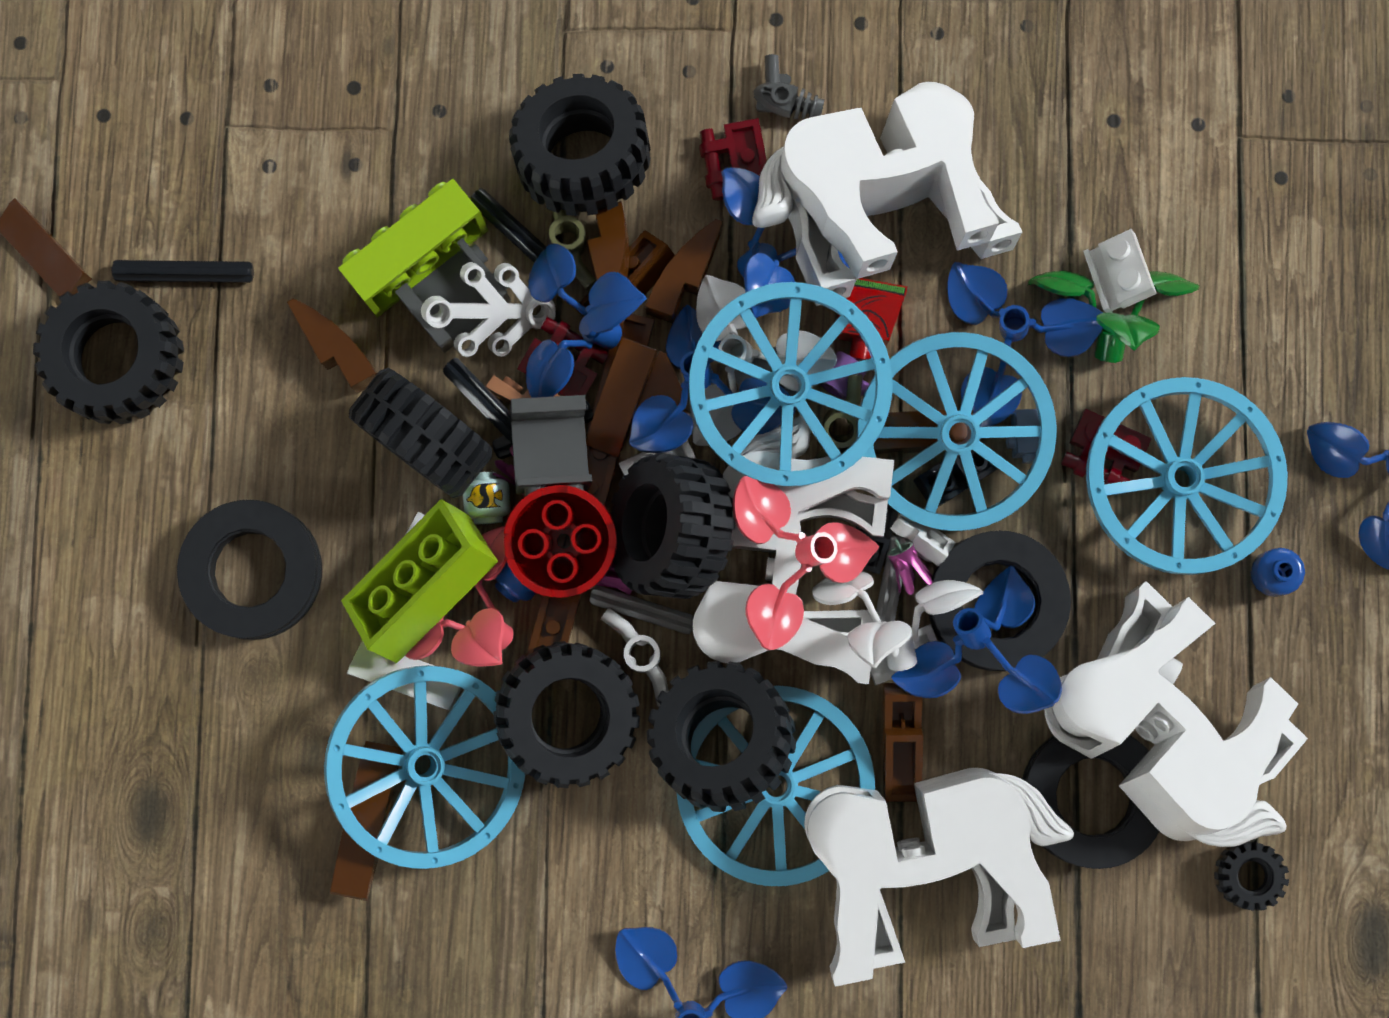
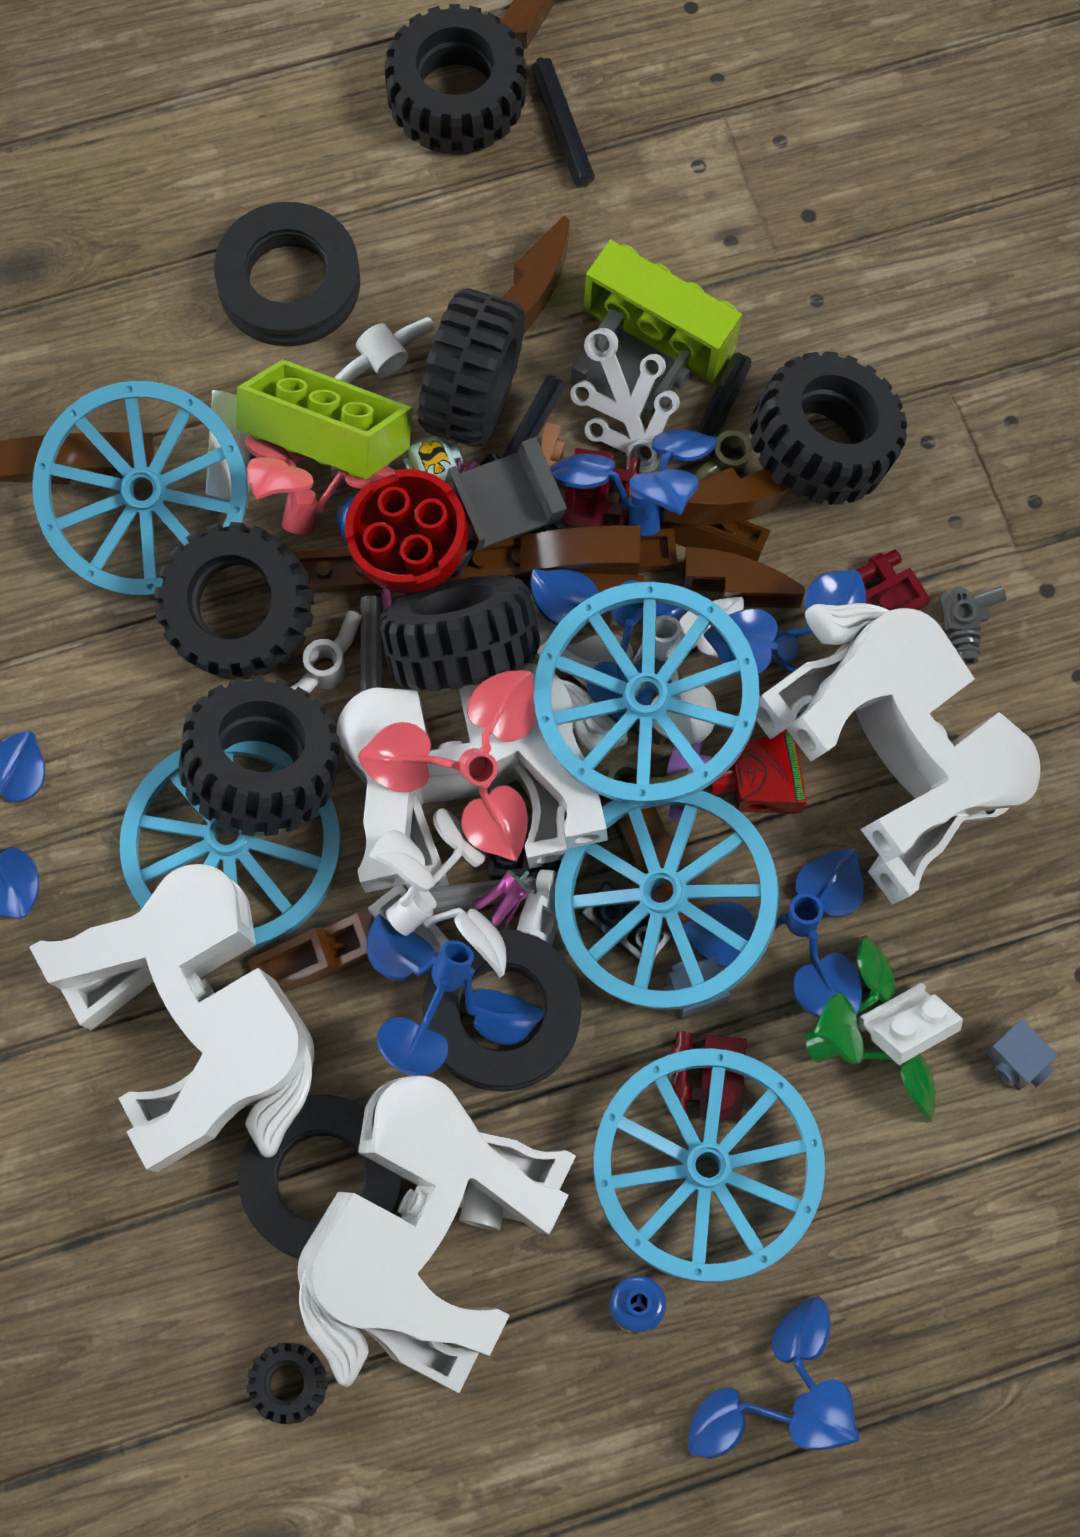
camera: 65 degrees right, 10 degrees down
none -> white piece [334,317,434,384]
none -> sand blue brick [985,1019,1058,1090]

